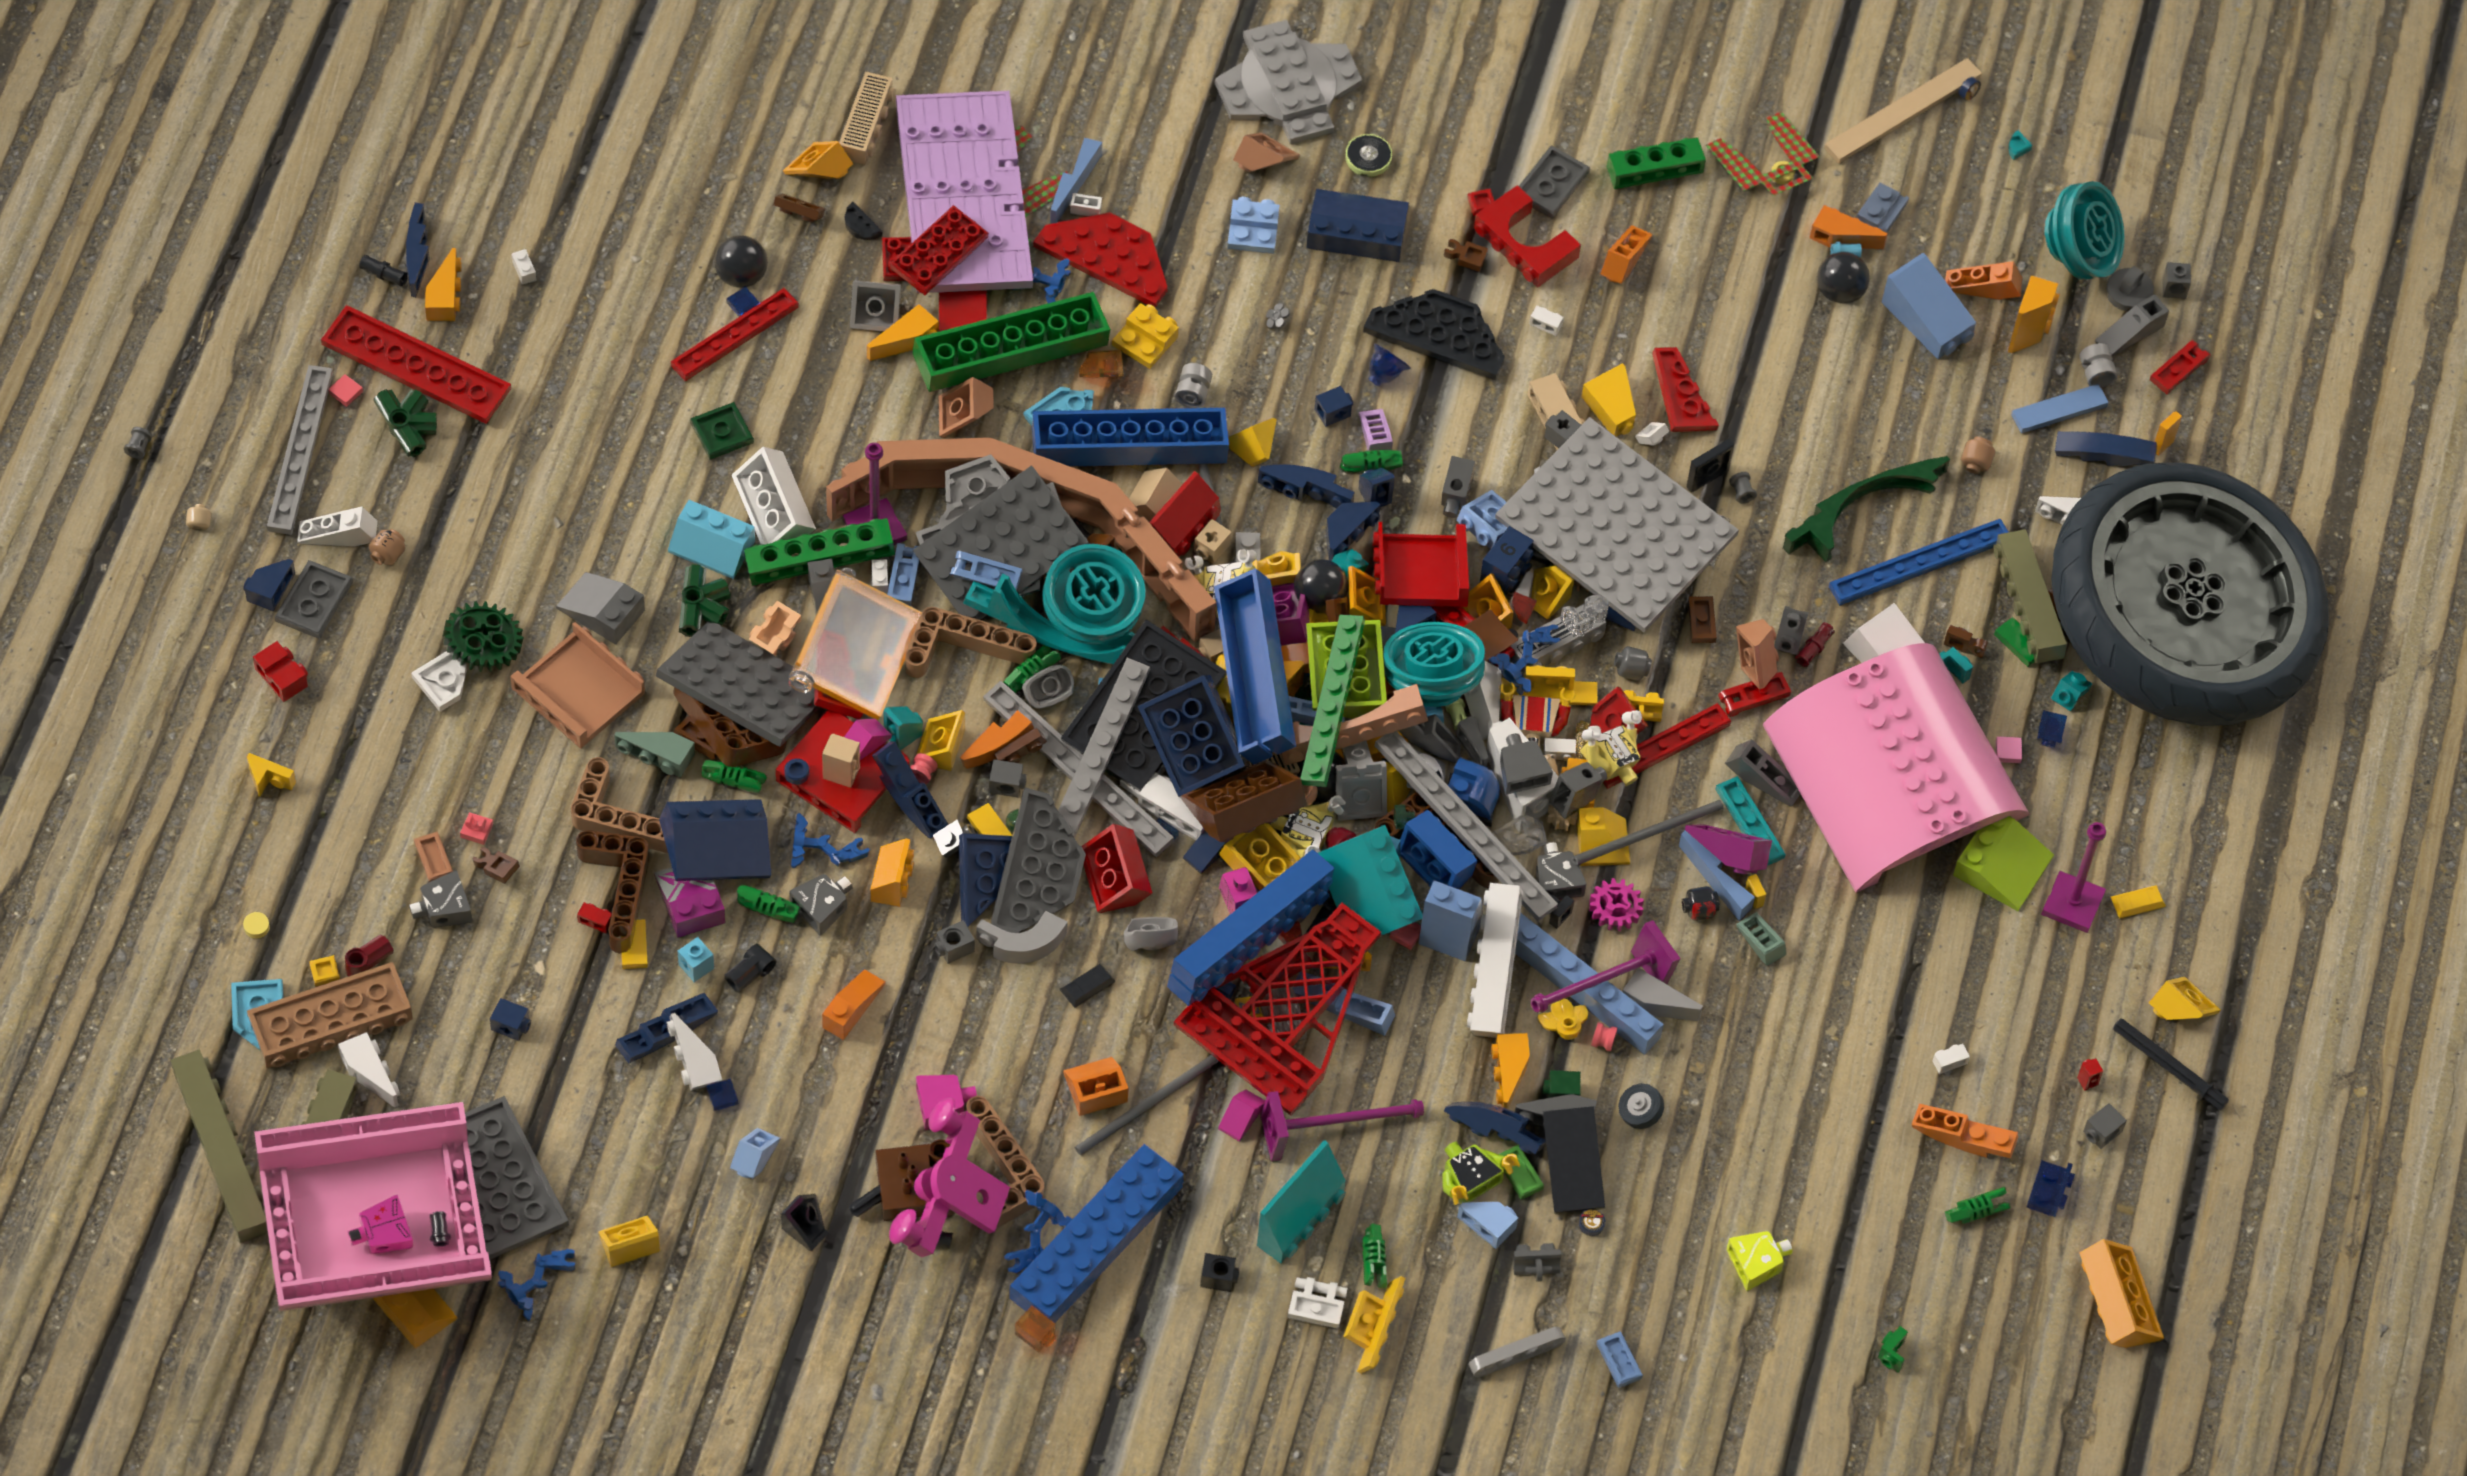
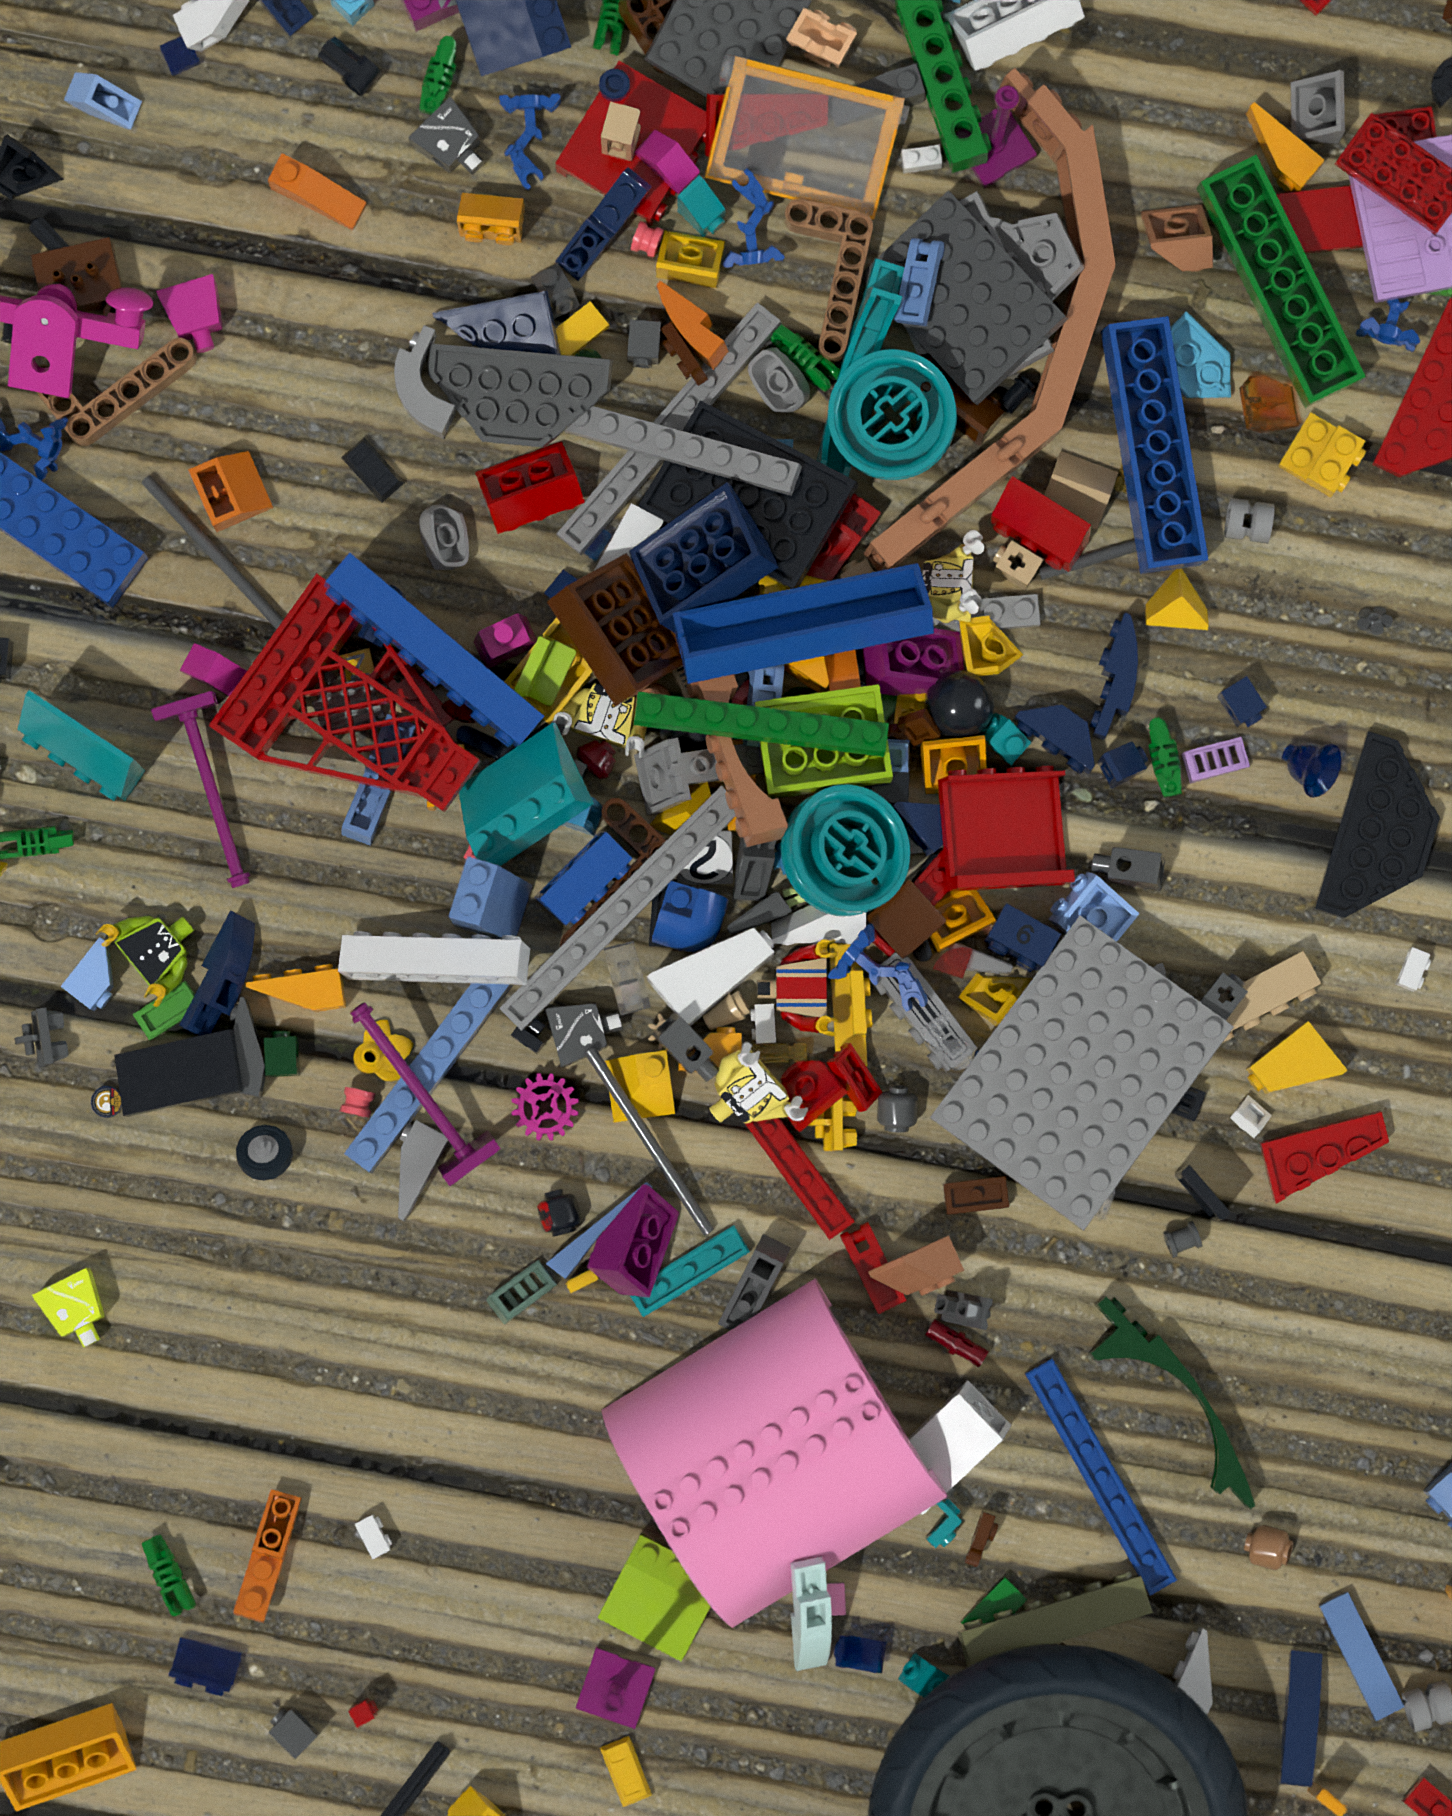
camera: 85 degrees right, 25 degrees up
medium blue plate [887,543,920,606] -> none
dark grey brick [934,920,975,964] -> none
clear green tile [1394,804,1415,830] -> none
dark grey torso [1500,733,1553,795] -> none
none -> lime panel [514,634,577,706]
none -> blue piece [722,169,784,268]
none -> light aqua slope [791,1557,832,1671]
none -> red tile [827,1043,882,1112]

